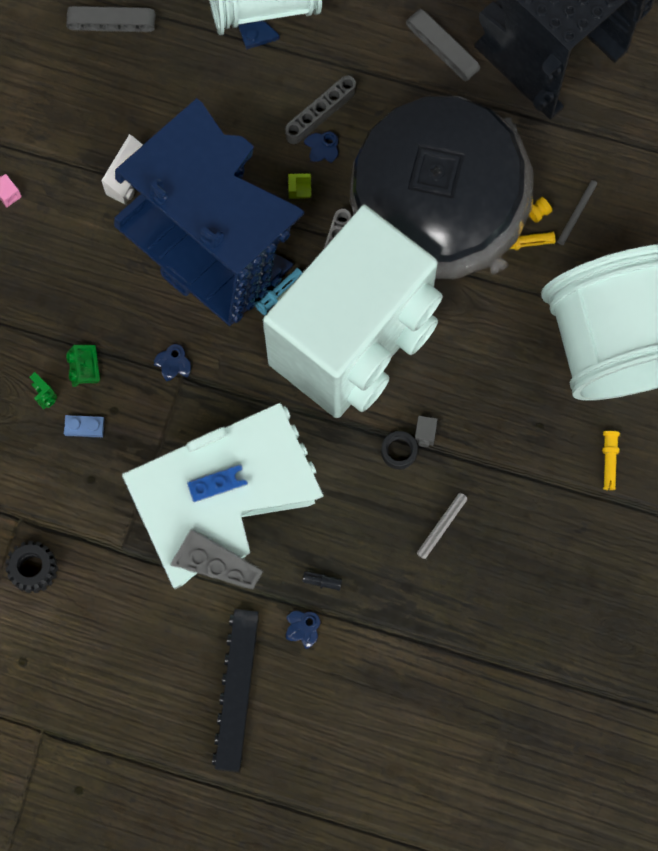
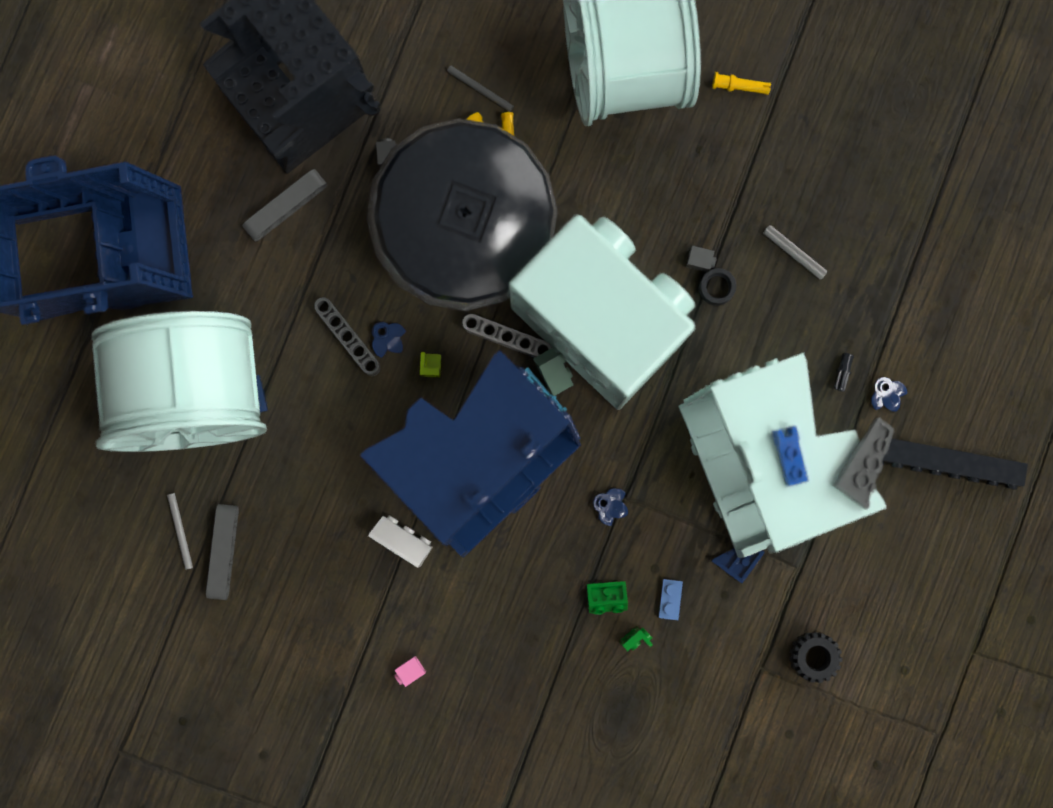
camera: 85 degrees left, 10 degrees up
none -> dark blue wing [711,548,765,584]

